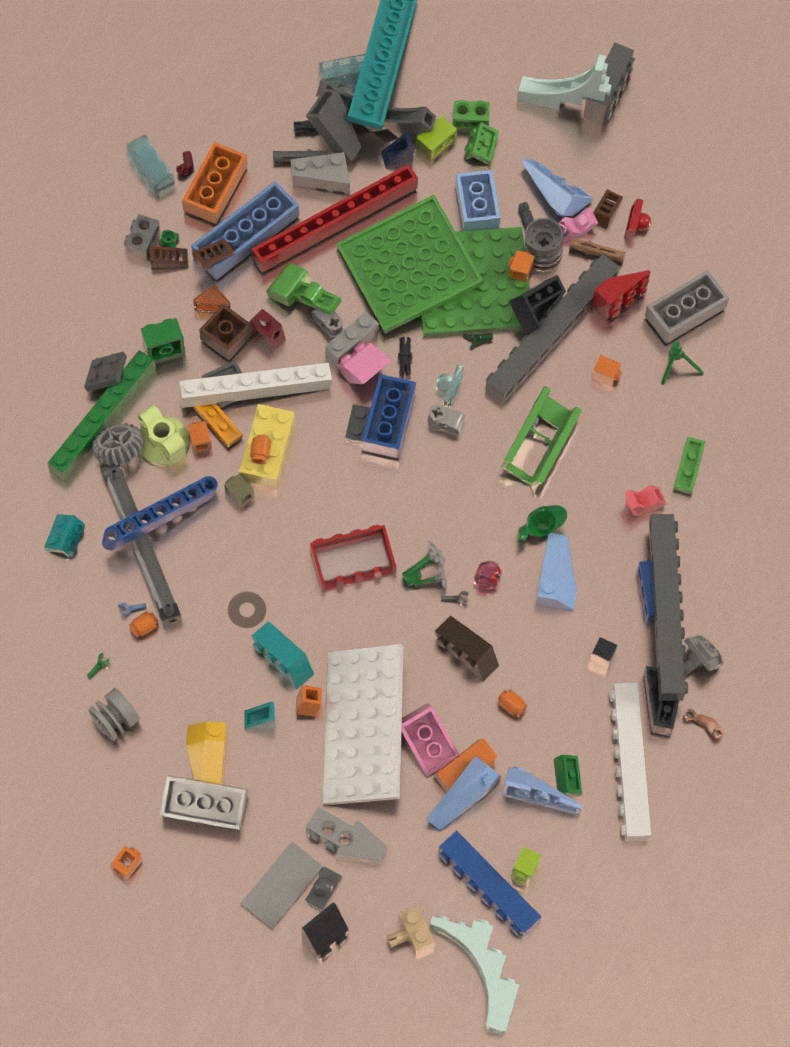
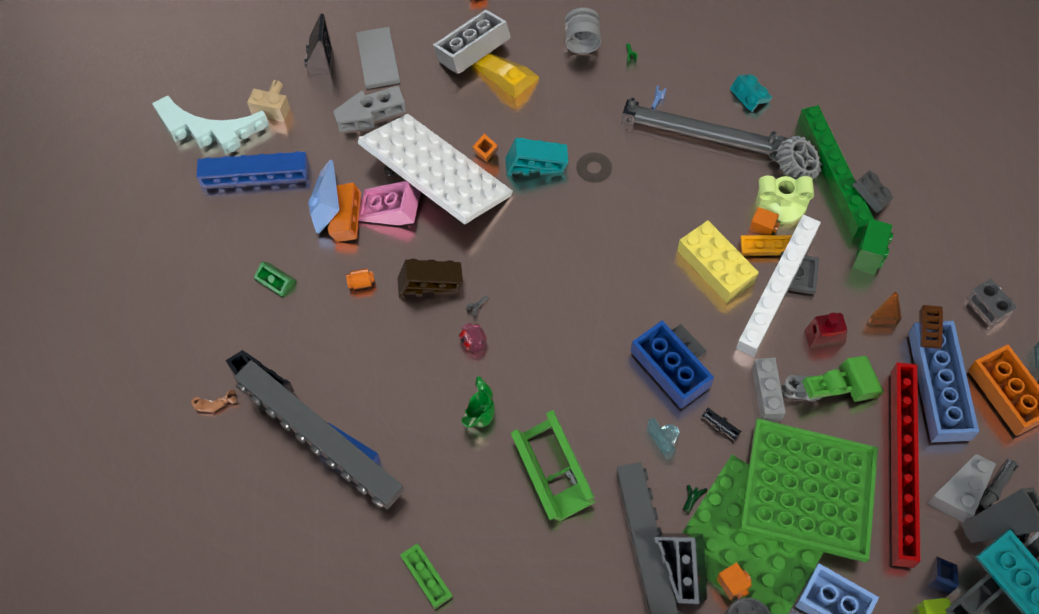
camera: 135 degrees right, 5 degrees down
blue beam [102,476,218,551] -> none
orange brick [128,611,159,638] -> none
reddish brown slope [150,246,188,268] -> none
green plate [158,230,179,248] -> none
reddish brown brick [199,304,253,360] -> none
olive brick [224,474,254,508] -> none
teal slope [244,701,275,730] -> none
orange brick [250,434,271,464] -> none
dark grey tile [305,867,342,912] -> none
window [310,525,397,592] -> none
bright pink slope [336,342,391,384] -> none
plant [402,541,447,589] -> none
light grey piece [428,405,465,435] -> none
light blue wedge [502,767,582,814] -> none
lime brick [511,846,542,886] -> none
light blue wedge [536,533,577,611] -> none
black brick [590,637,618,669] -> none
orange brick [592,355,622,386] -> none
white brick [609,682,651,842] -> none
coral brick [624,485,666,516] -> none
light grey piece [683,634,724,677] -> none

